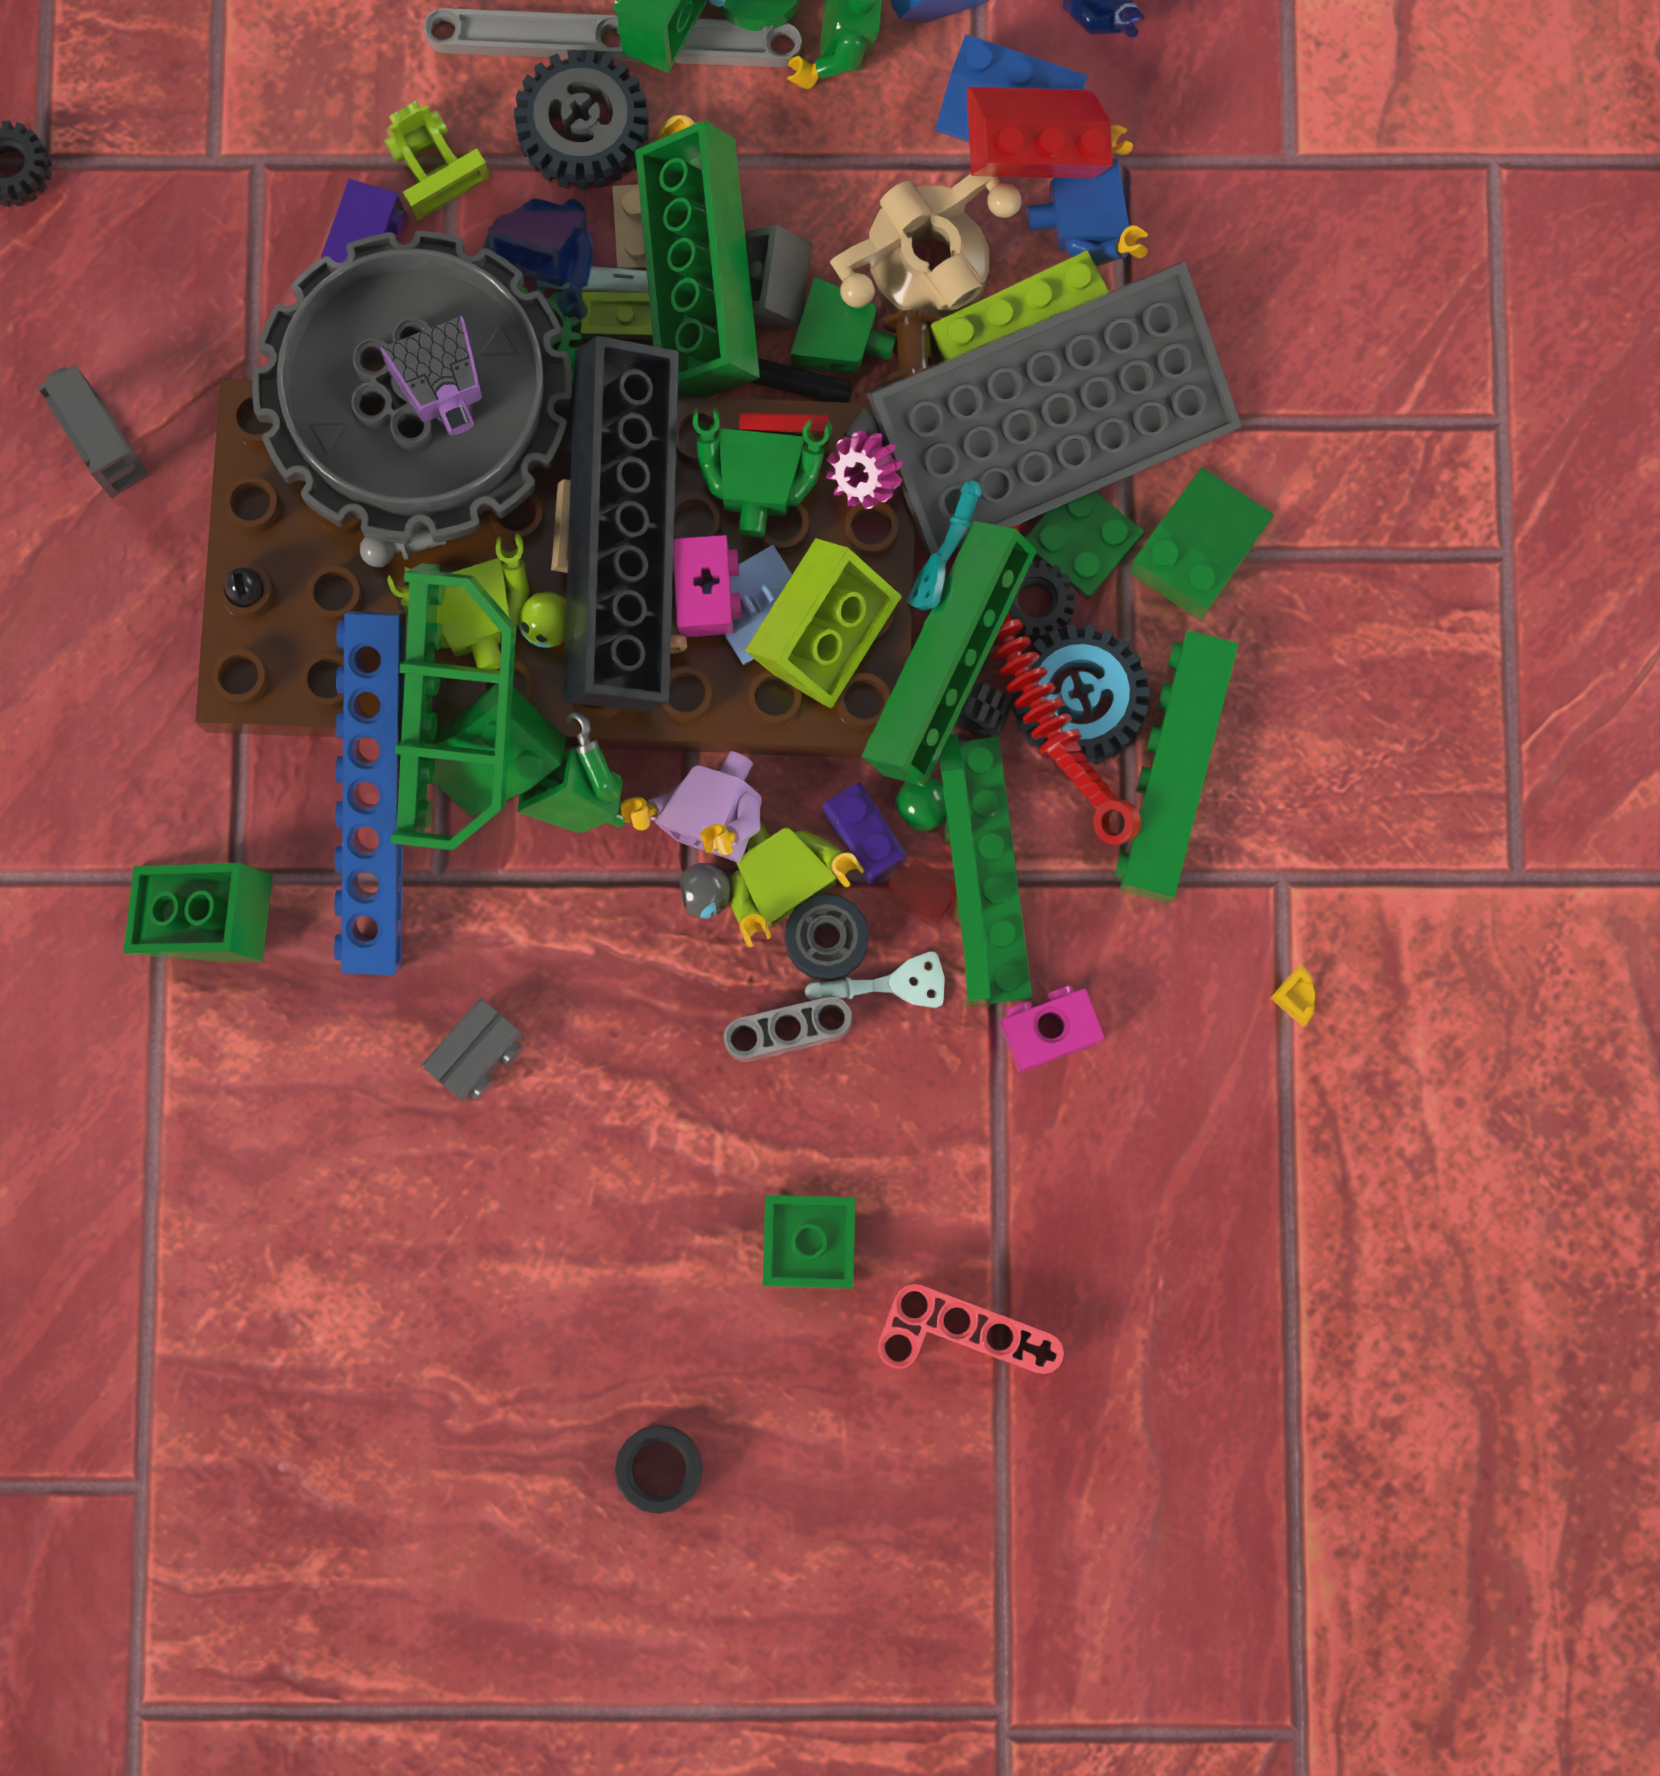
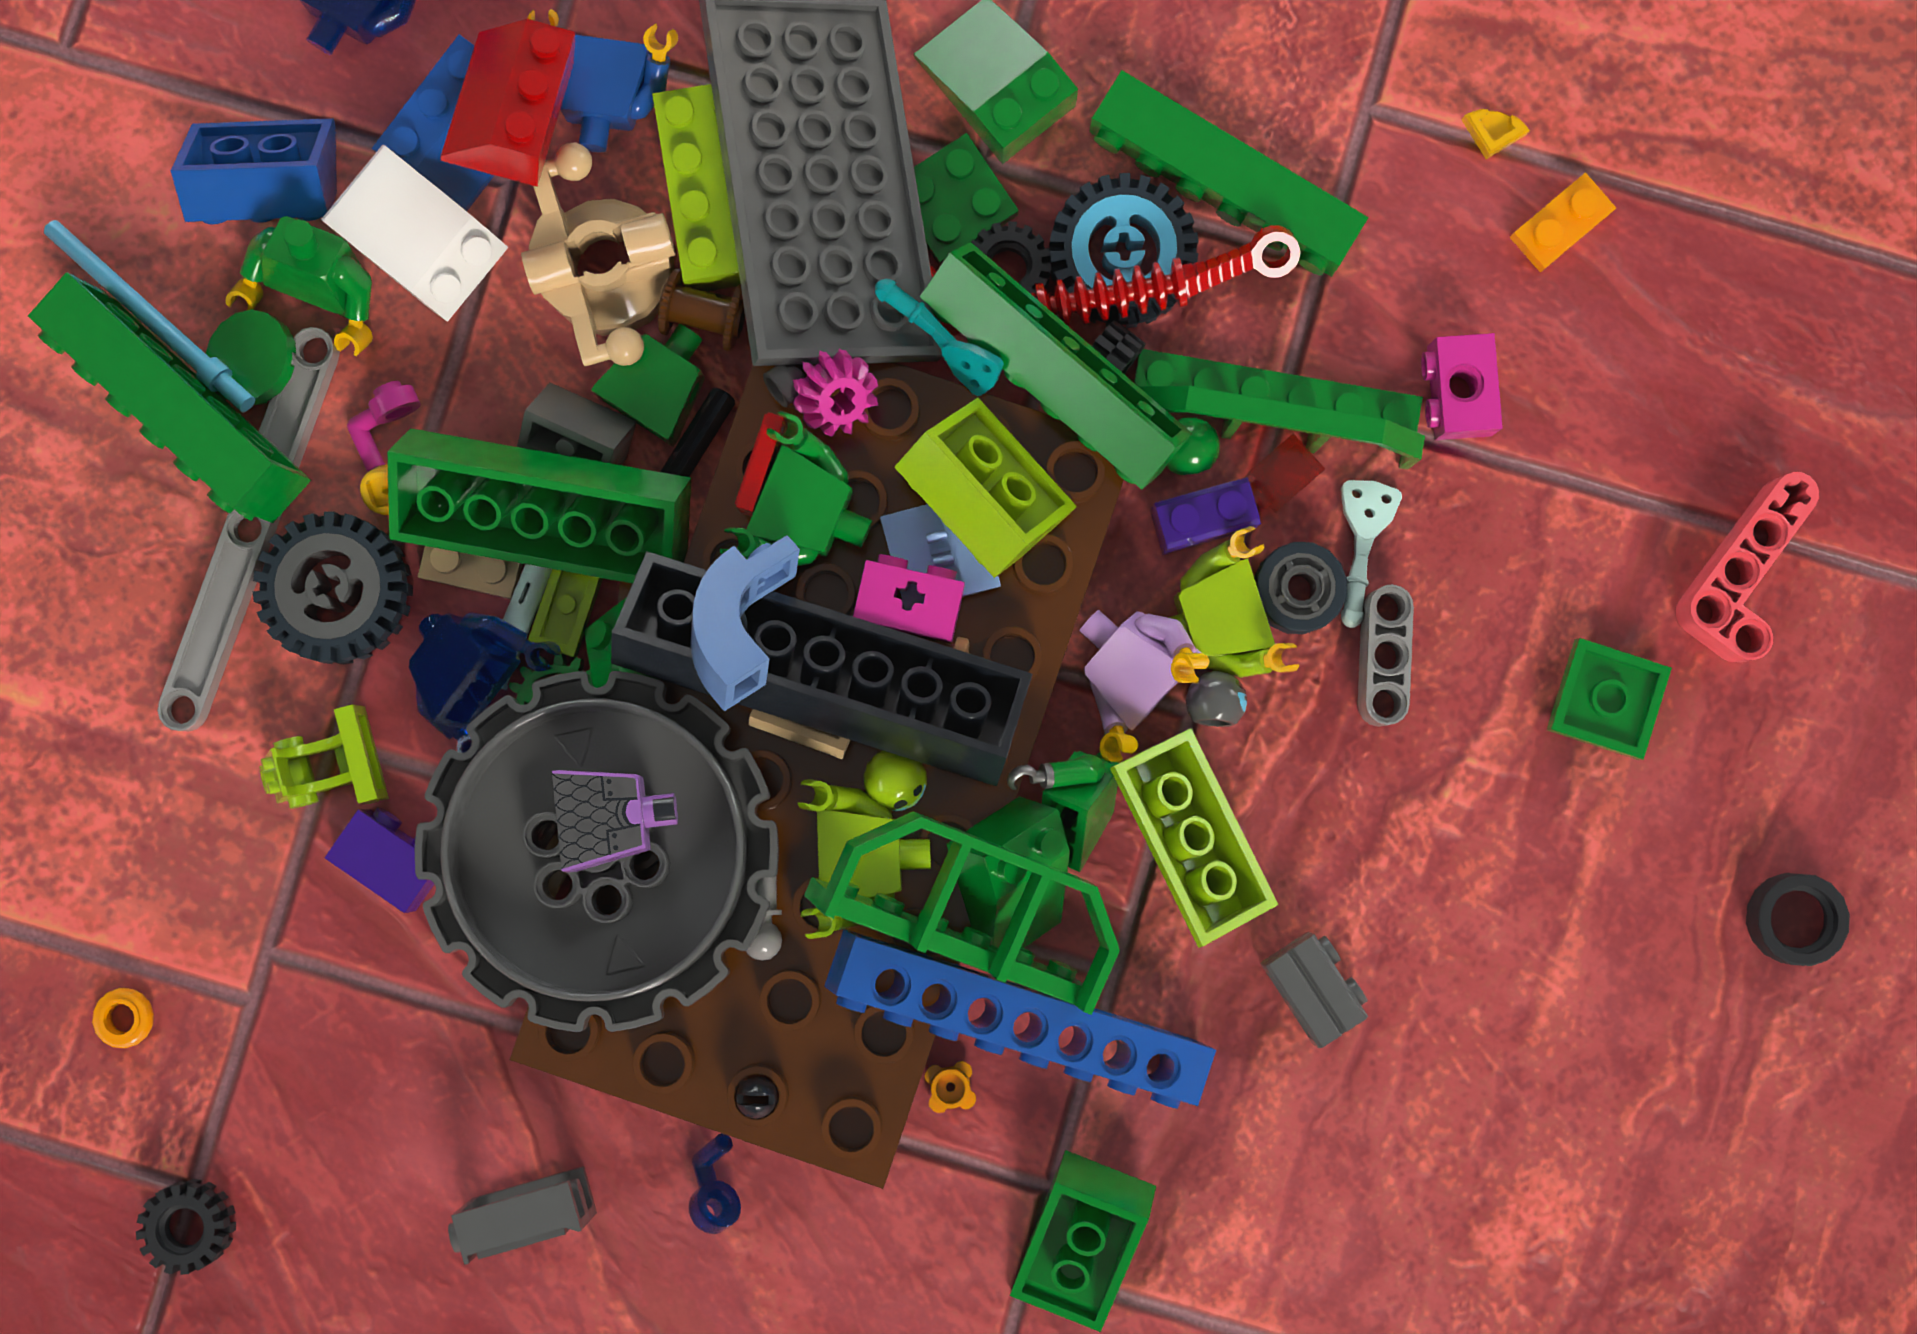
camera: 75 degrees left, 5 degrees up
none -> light orange piece [92,988,154,1048]
none -> white slope [321,145,508,322]
none -> dark pink plate [347,381,421,472]
none -> clear blue plate [688,1133,741,1234]
none -> medium blue arch [691,535,800,711]
none -> light orange plate [925,1061,976,1113]
none -> lime slope [1110,728,1278,948]
none -> light orange plate [1510,172,1616,273]

